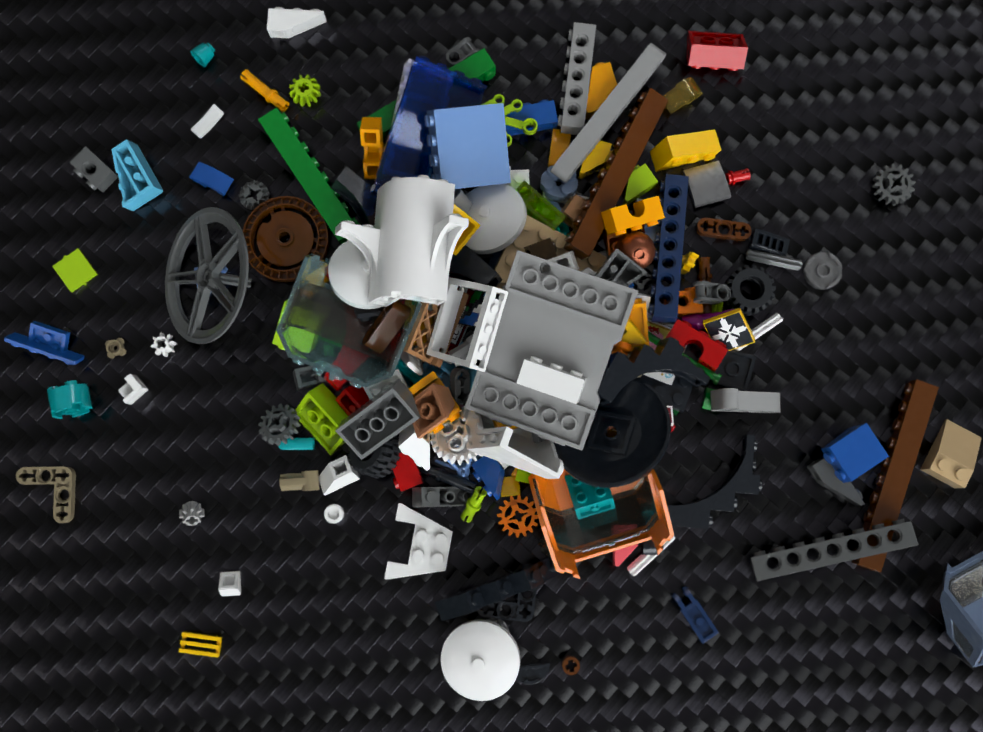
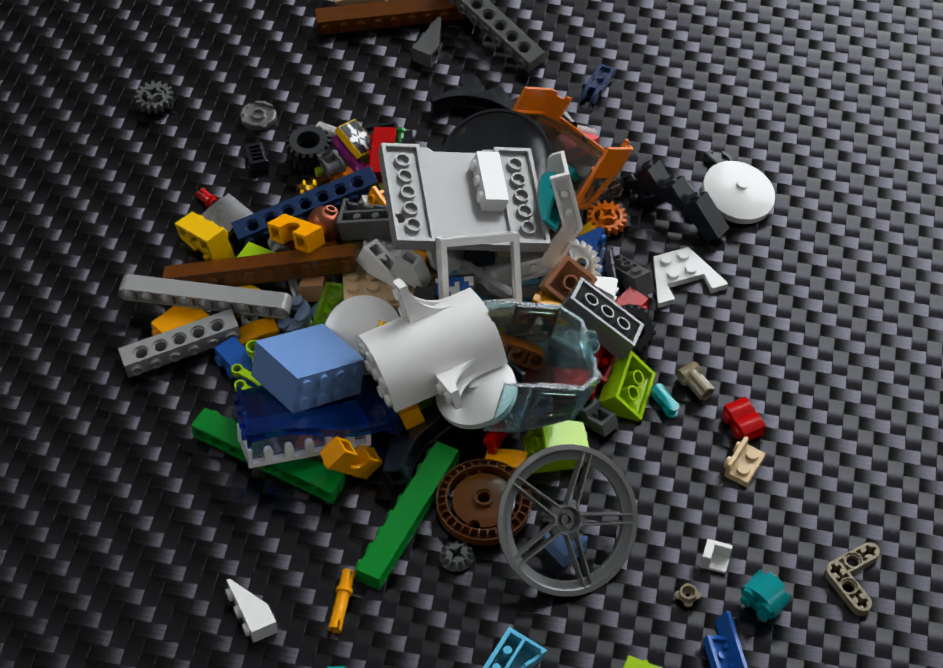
camera: 120 degrees left, 30 degrees down
white gear [151,332,177,357] -> none
light grey gear [179,501,205,526] -> none
yellow tile [179,631,222,658] -> none
blue slope [189,162,234,196] -> none
white sticker [191,104,224,138] -> none
white slope [218,571,241,596] -> none
dark grey gear [258,404,301,446] -> none
lime gear [289,74,321,107] -> none
white slope [319,455,360,495] -> none
white tile [324,504,344,524] -> none
dark grey piece [446,37,480,69] -> none
lime pin [460,486,487,523] -> none
dark brown brick [524,238,557,260] -> none
reddish brown bush [562,656,580,675] -> none
clear yellow brick [663,77,703,114] -> none
slope [686,31,748,71] -> none
reddish brown beam [695,218,752,241] -> none
green piece [701,388,715,410] -> none
light grey beam [710,388,781,413] -> none
dark grey axle [745,249,802,271] -> none
blue slope [821,423,889,483] -> none
none -> teal slope [538,172,560,231]
none -> red brick [722,397,766,442]
none -> tan bracket [724,436,766,487]

